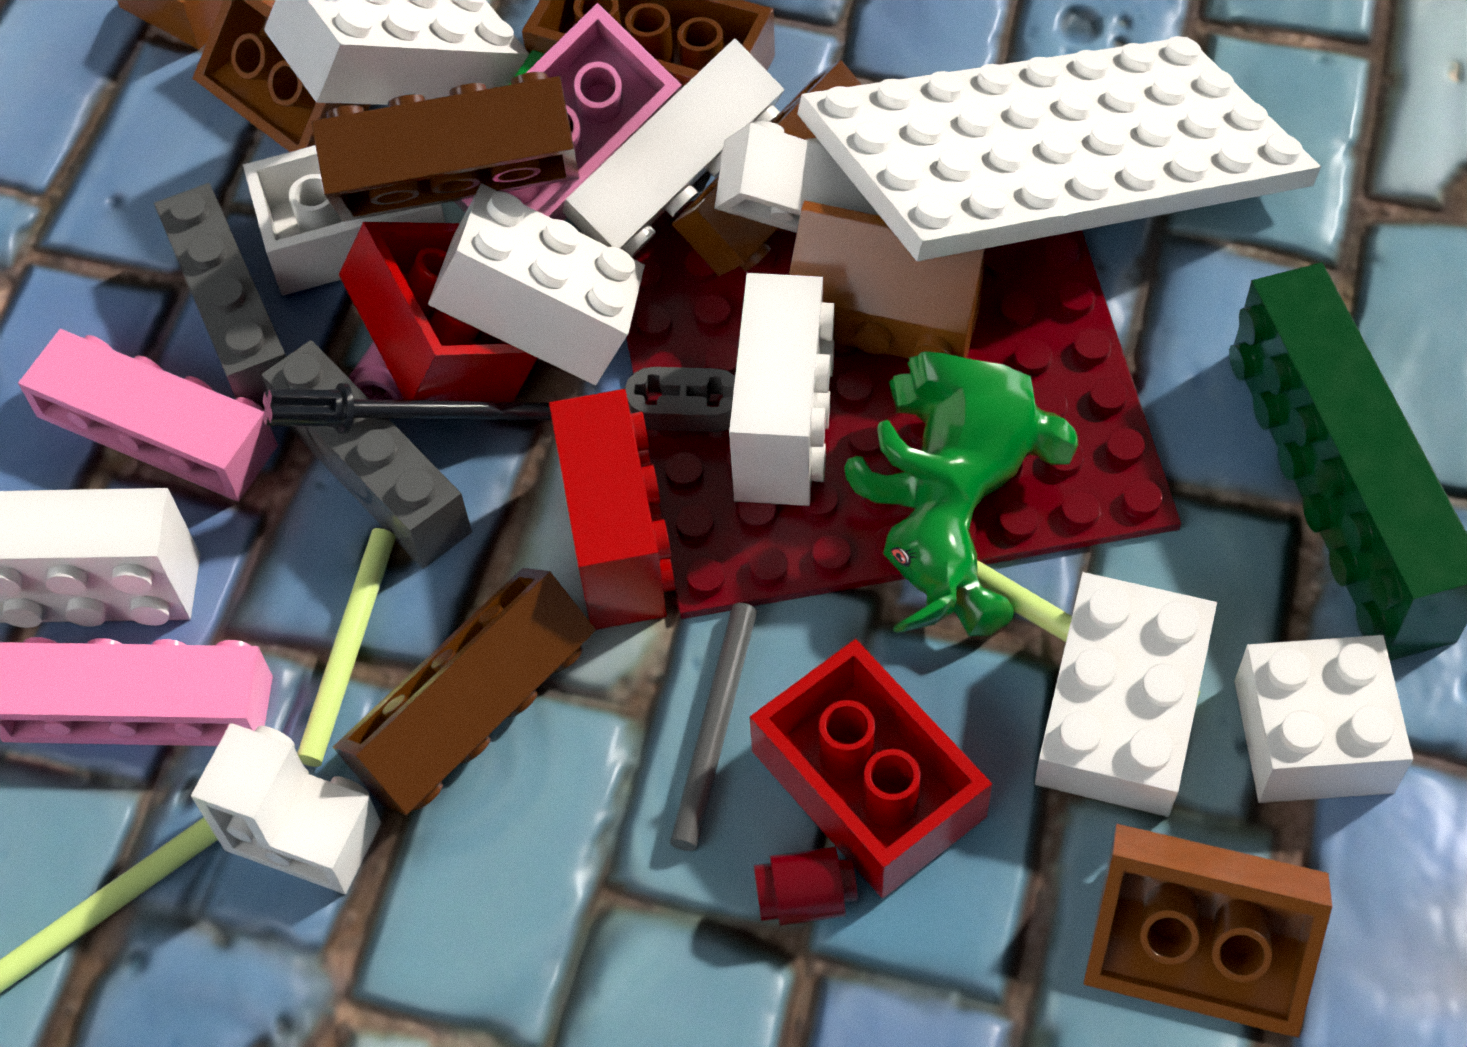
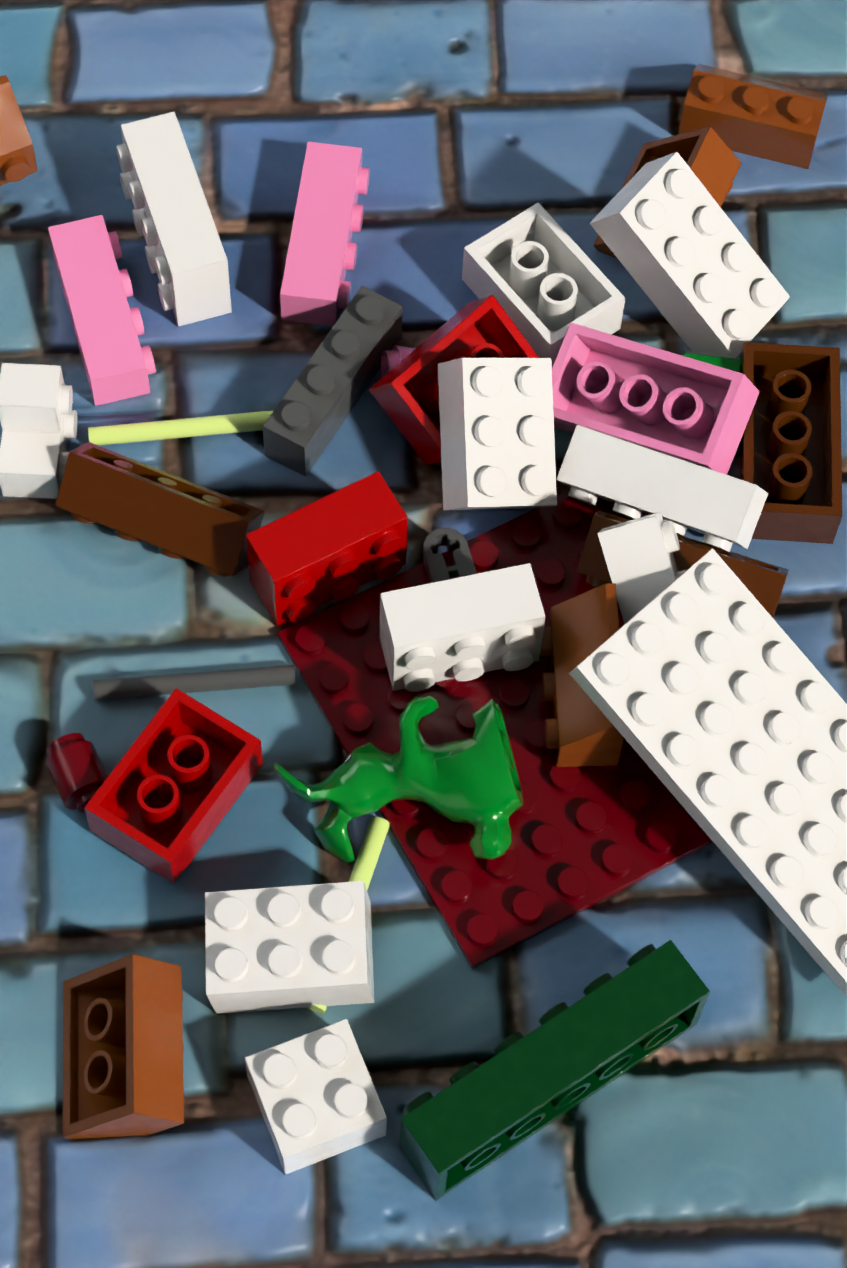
camera: 65 degrees right, 5 degrees up
dark grey brick [154,183,286,410] -> none
black piece [263,383,552,434] -> none
reddish brown brick [311,72,579,222] -> none

